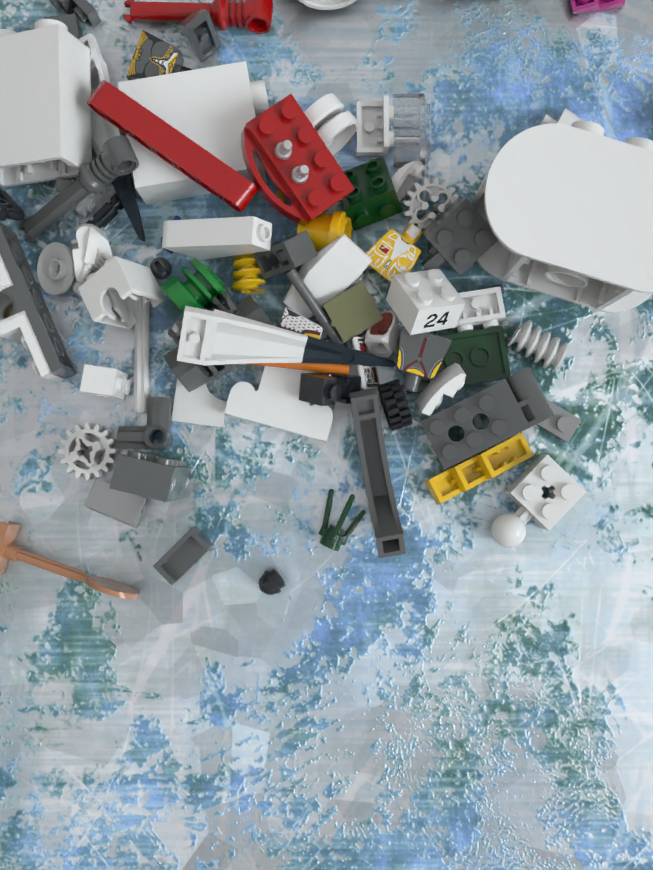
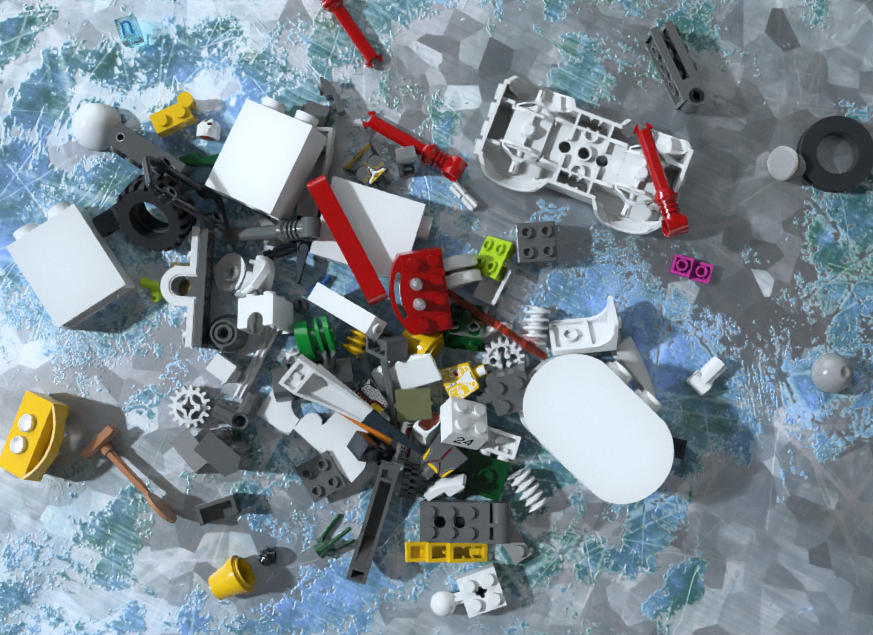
camera: 25 degrees right, 0 degrees up
none -> dark grey piece [208,314,249,354]
none -> yellow piece [208,555,255,600]
none -> dark grey hinge [295,450,347,503]
none -> clear red bar [447,288,549,361]
none -> white piece [450,182,478,211]
none -> lime hinge [472,235,516,282]
none -> dark grey piece [513,221,558,266]
none -> white piece [521,305,551,347]
none -> white bracket [548,296,622,356]

